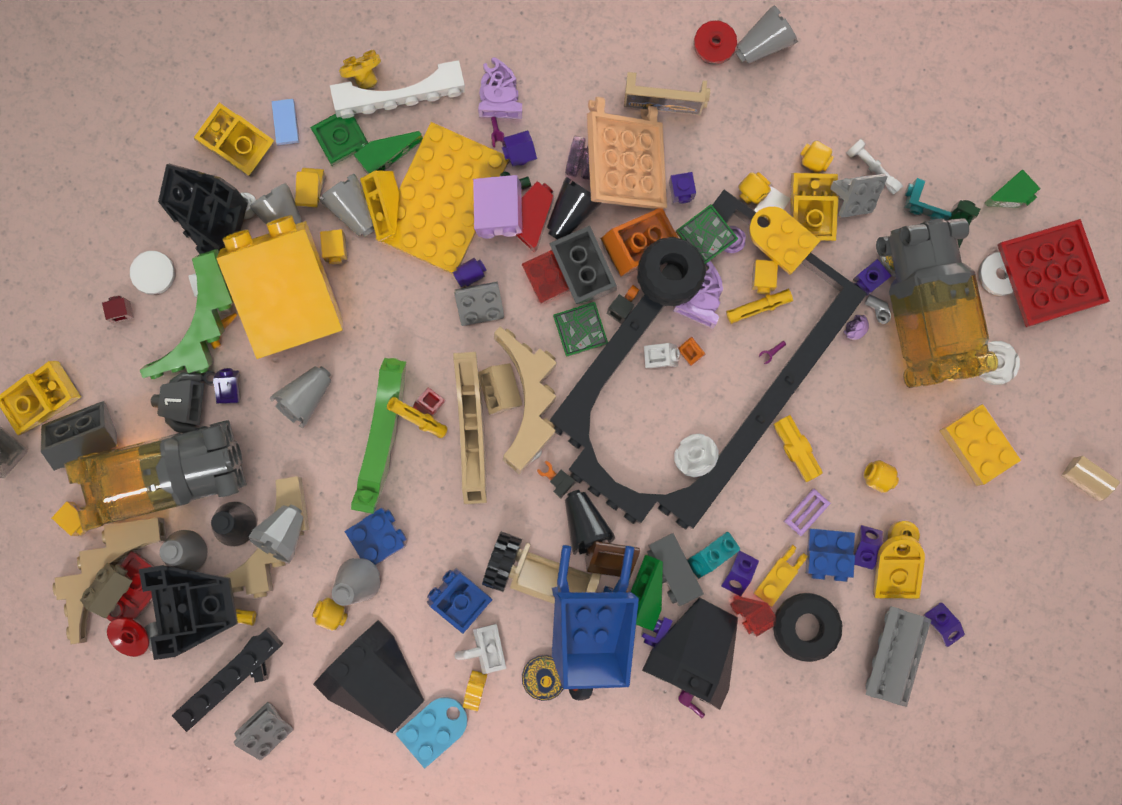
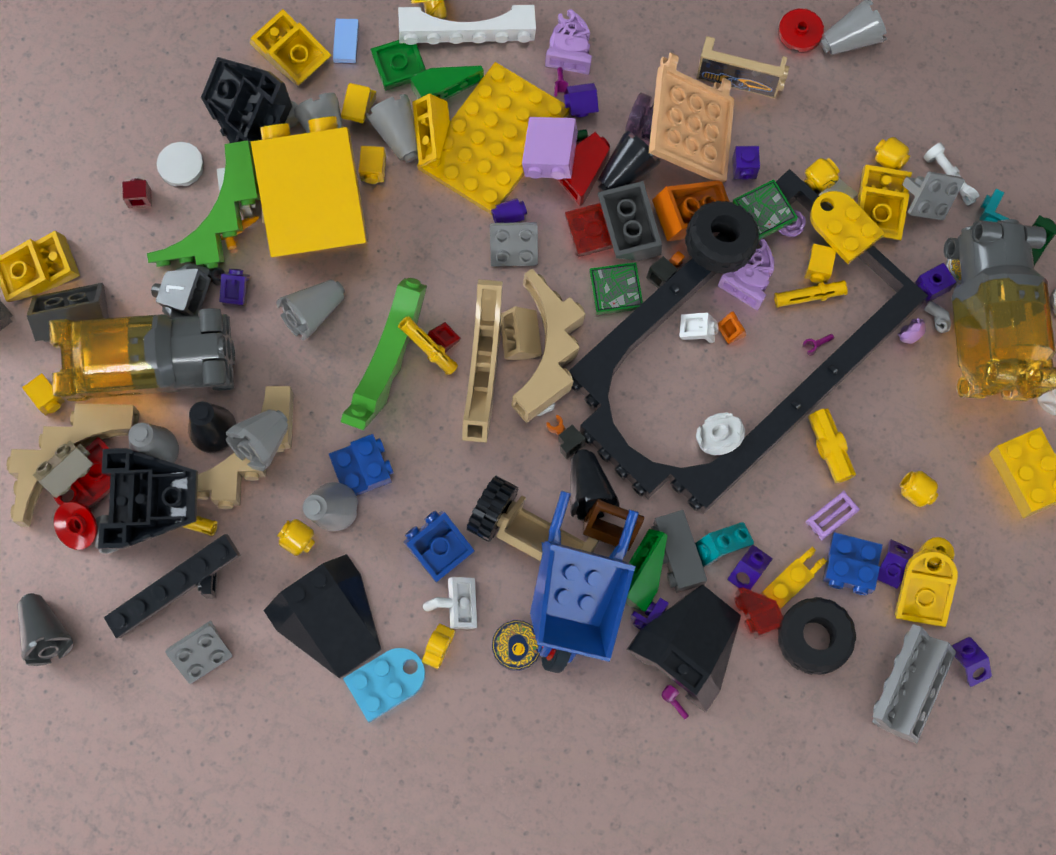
camera: 10 degrees right, 10 degrees down
none -> dark grey cone [17,593,74,666]

